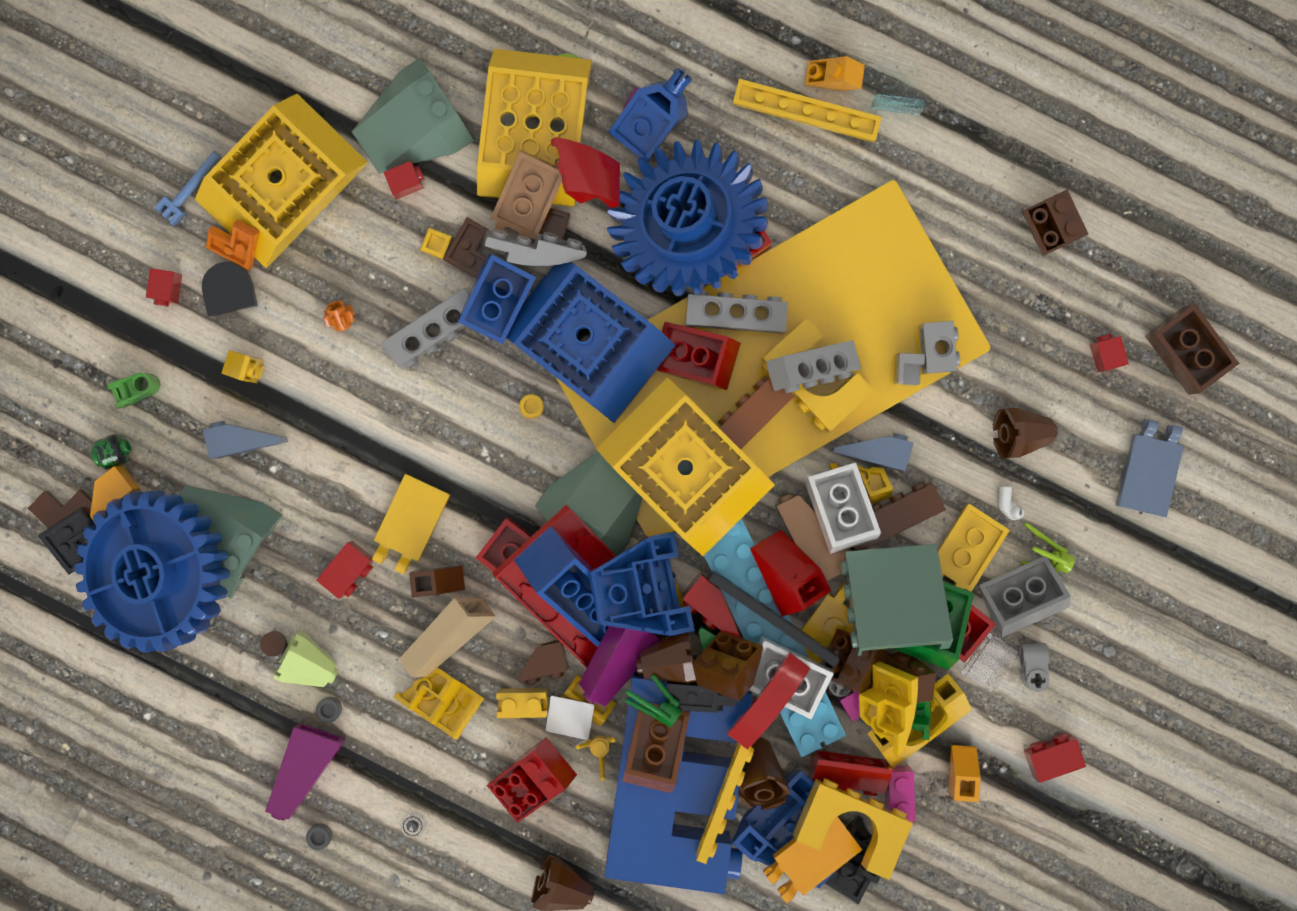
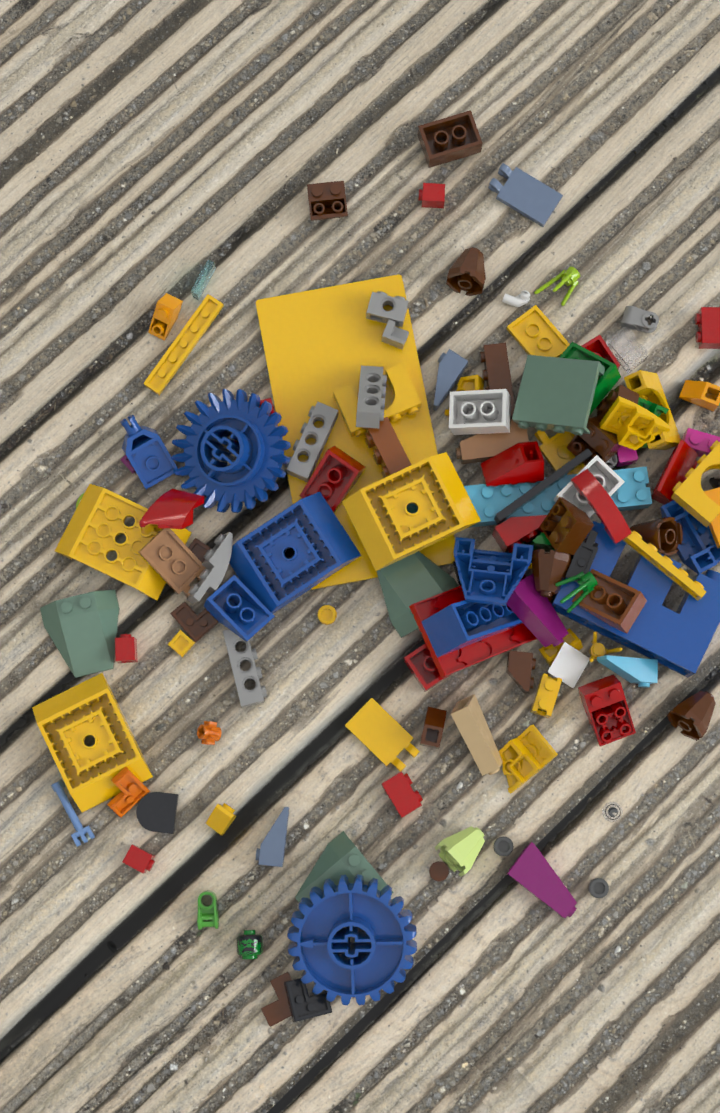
camera: 70 degrees left, 10 degrees down
light orange slope [90,466,141,519] -> none
light grey slope [979,556,1071,637] -> none
none -> medium azure slope [597,655,658,688]

